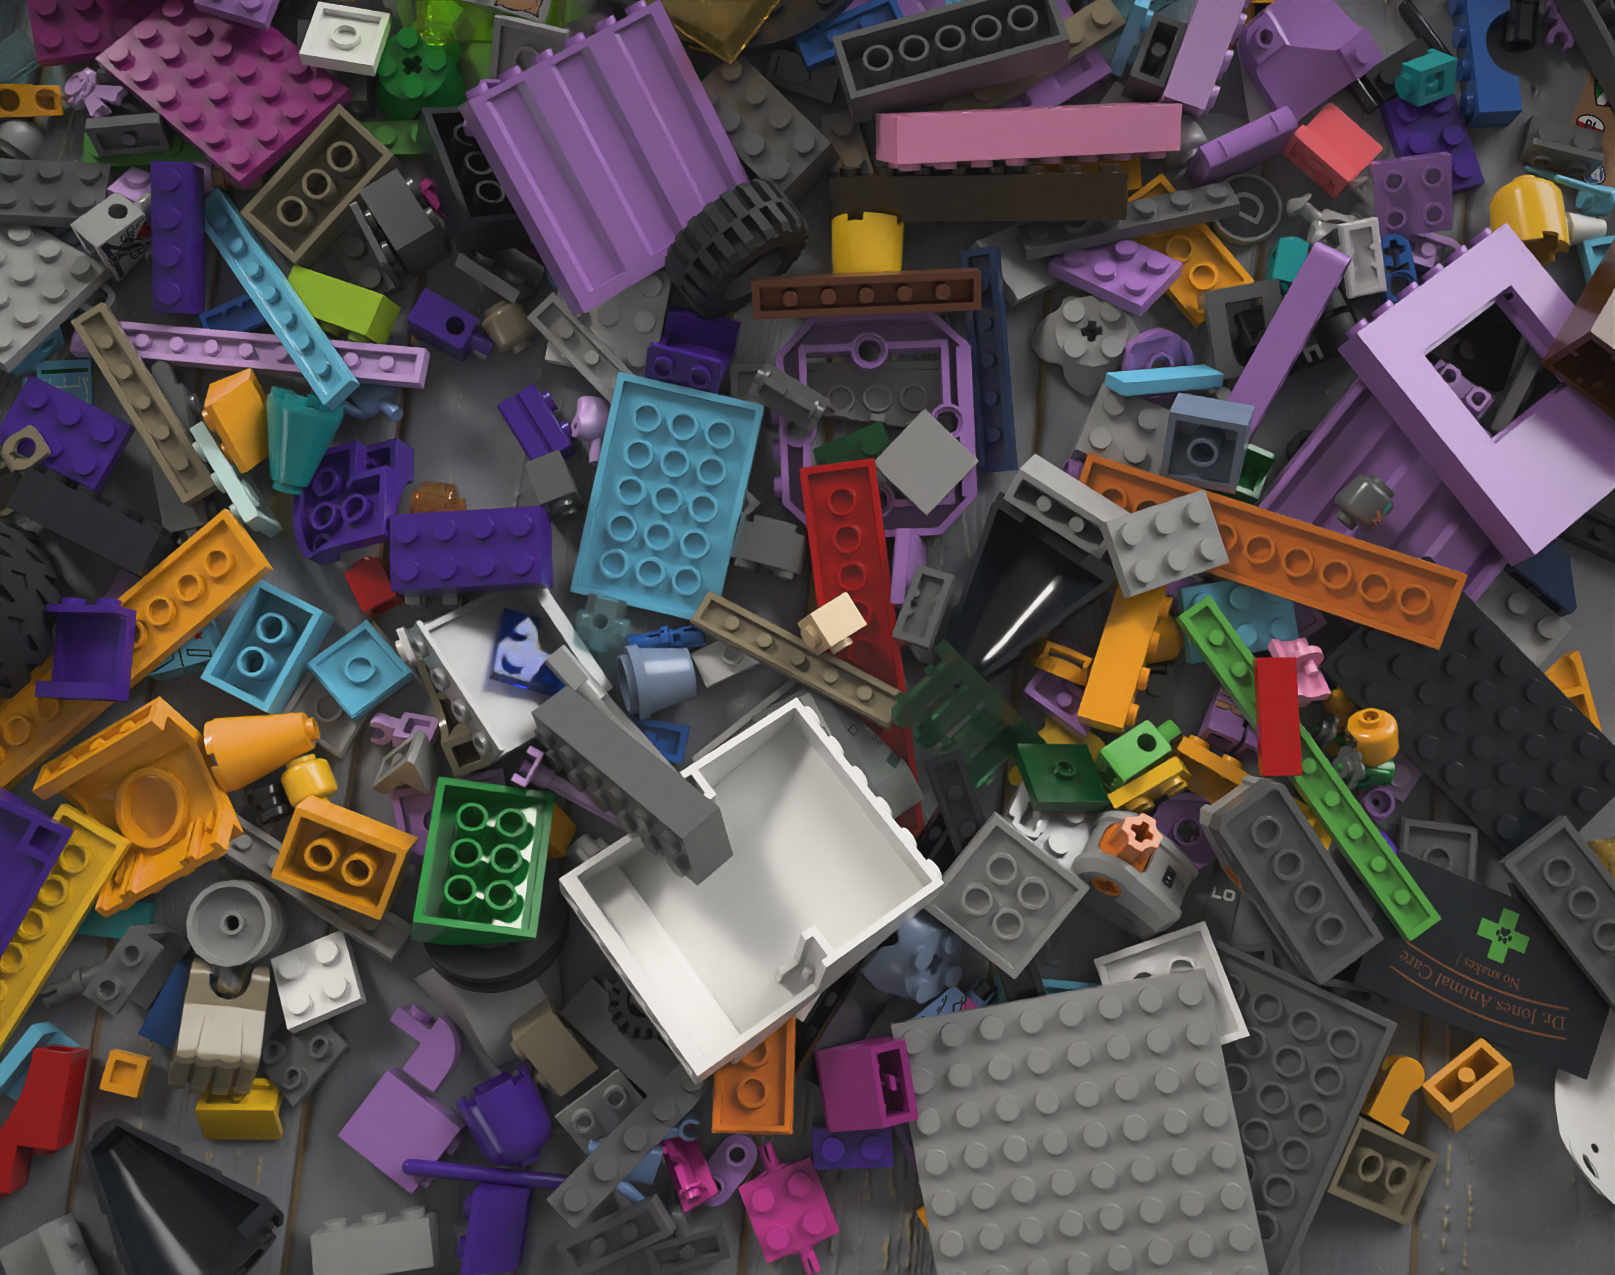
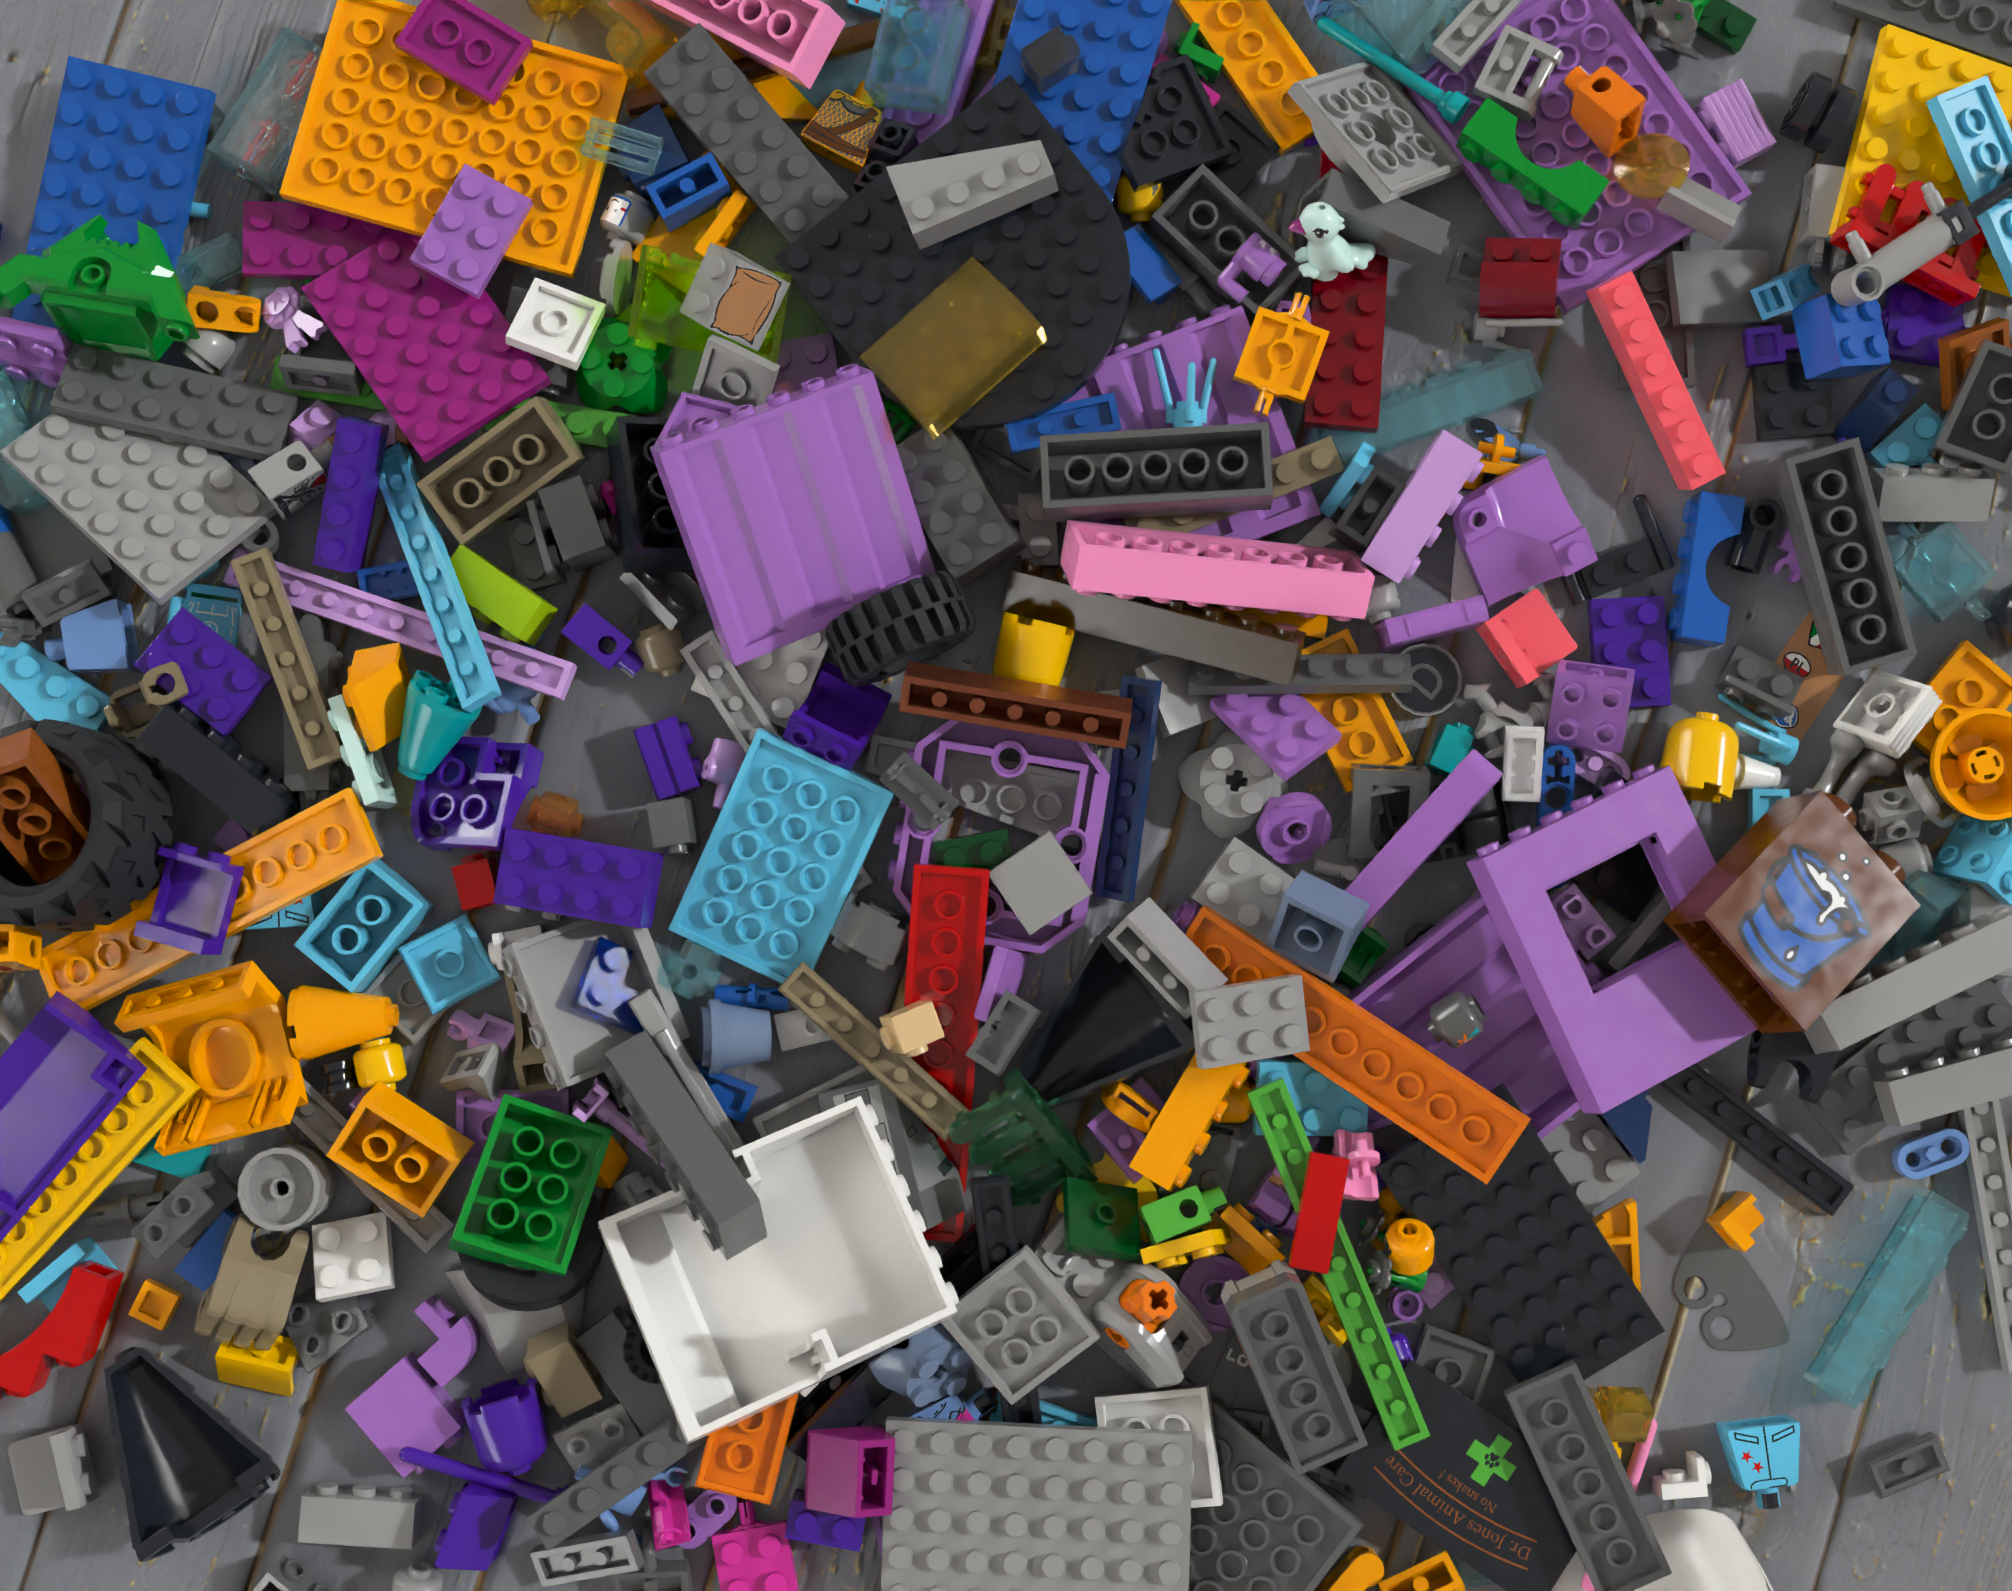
camera: 10 degrees right, 5 degrees up
medium azure tile [1105,364,1224,397] -> none
teal brick [1395,49,1457,107] -> none

